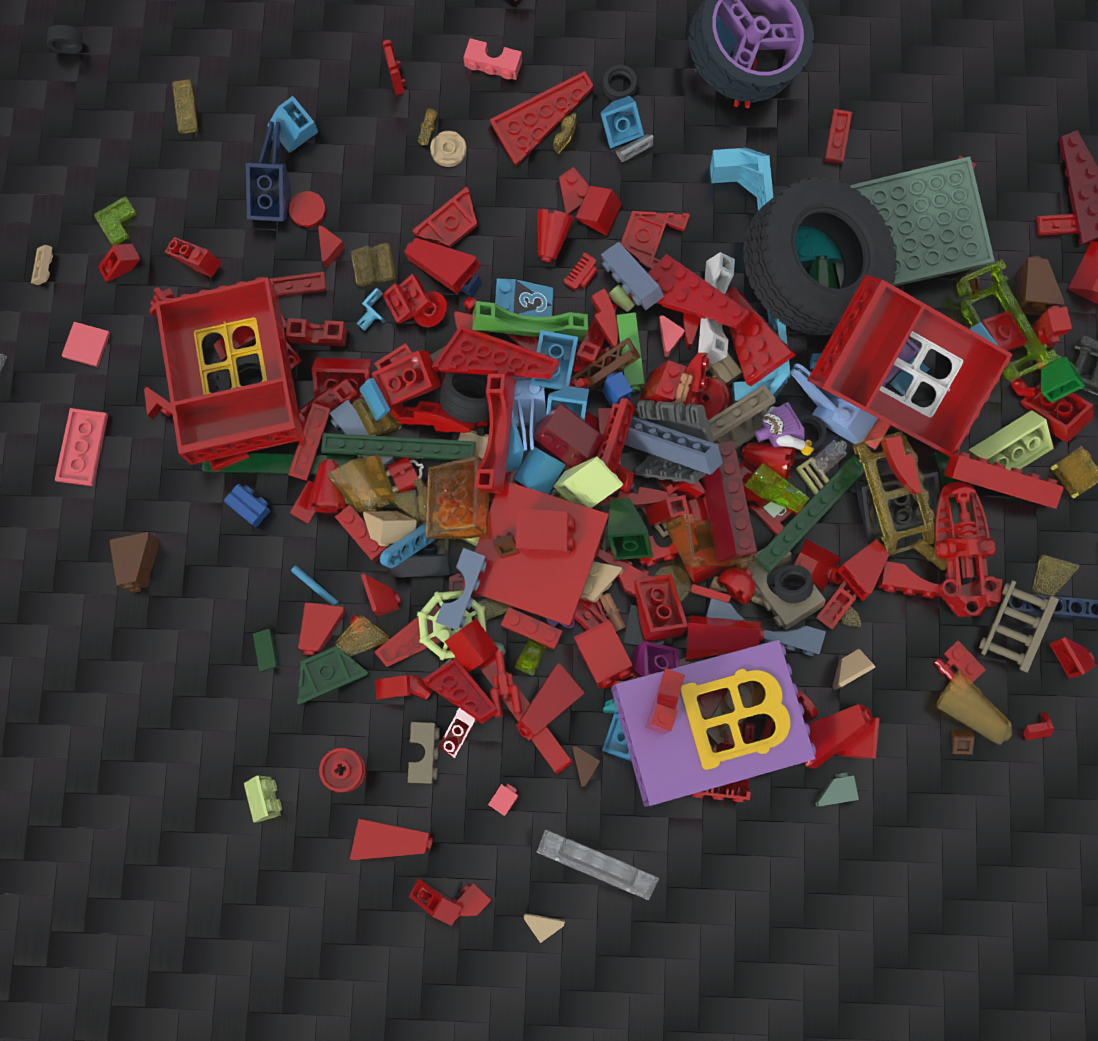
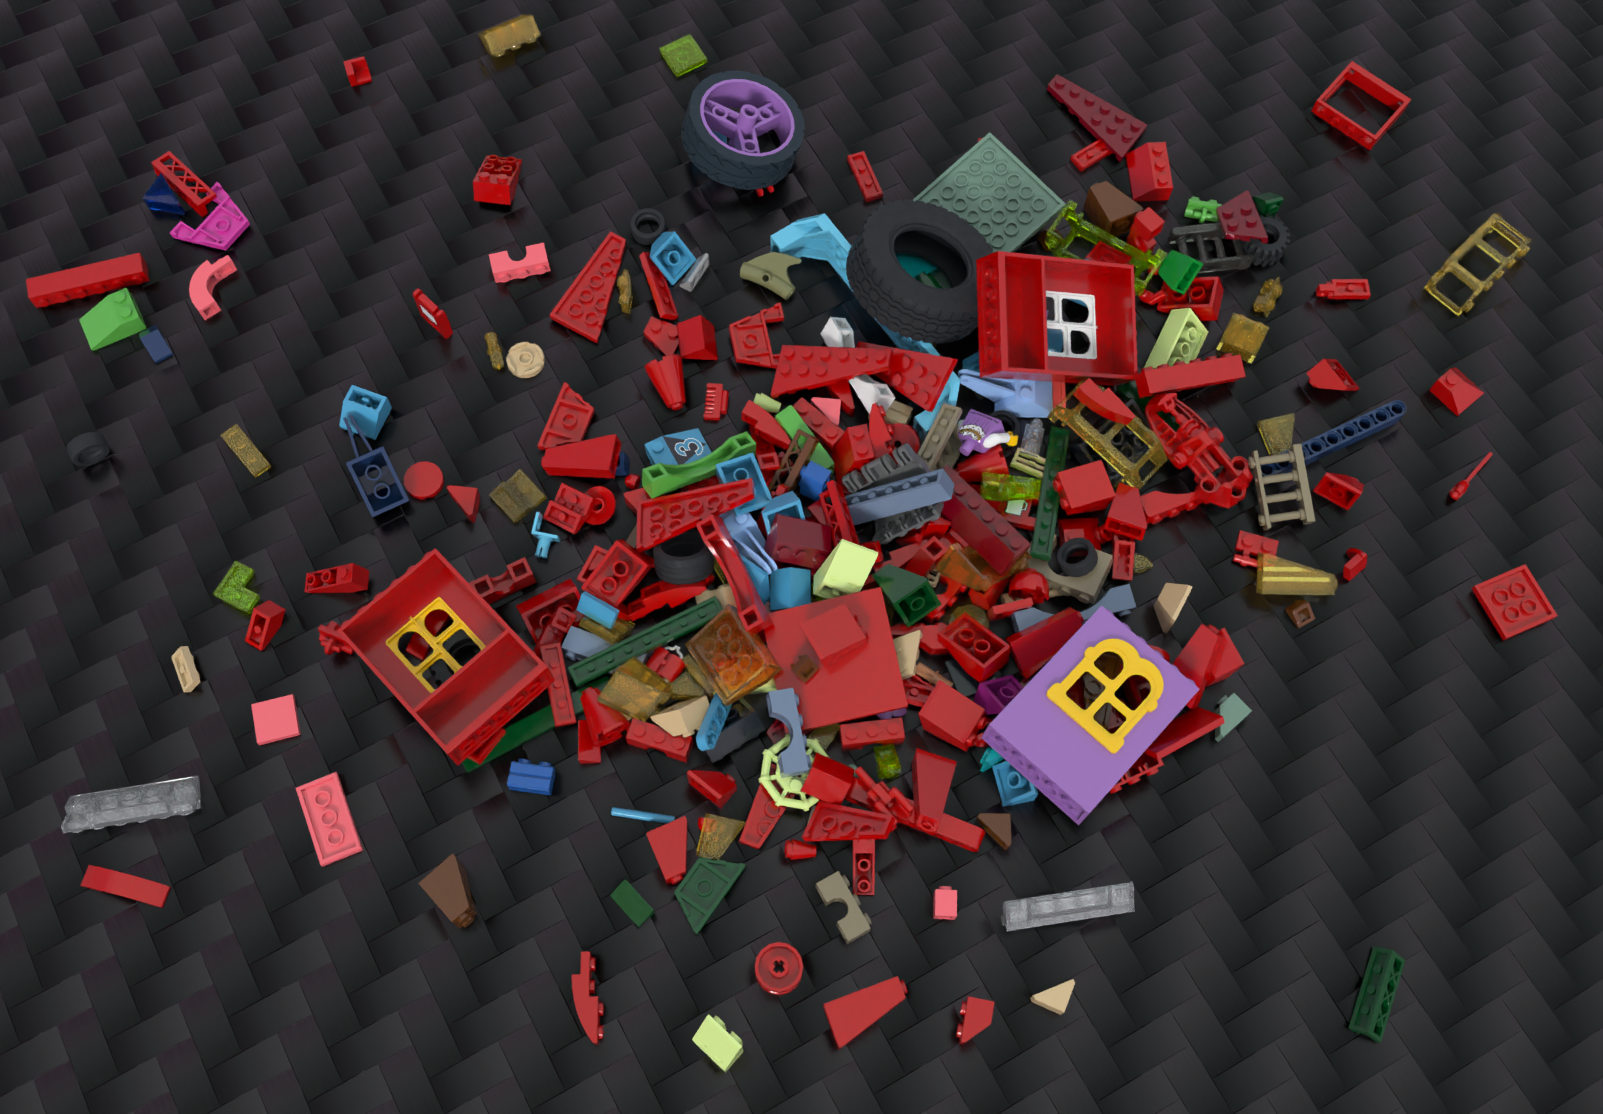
camera: 40 degrees left, 10 degrees down
red slope [144,387,173,419] -> none
red tile [269,271,327,297] -> none
red slope [376,675,411,700] -> none
red slope [409,878,462,926] -> none
sand blue brick [601,242,664,310] -> none
red arch [645,668,685,734] -> none
nougat axle [673,373,693,405] -> none
clear yellow axle [914,539,947,571] -> none
none -> red slope [572,951,604,1045]
none -> red plate [639,252,679,320]
none -> olive pin [740,251,802,300]
none -> red arch [793,397,845,454]
none -> red slope [1053,460,1116,515]
none -> red tile [1143,707,1225,760]

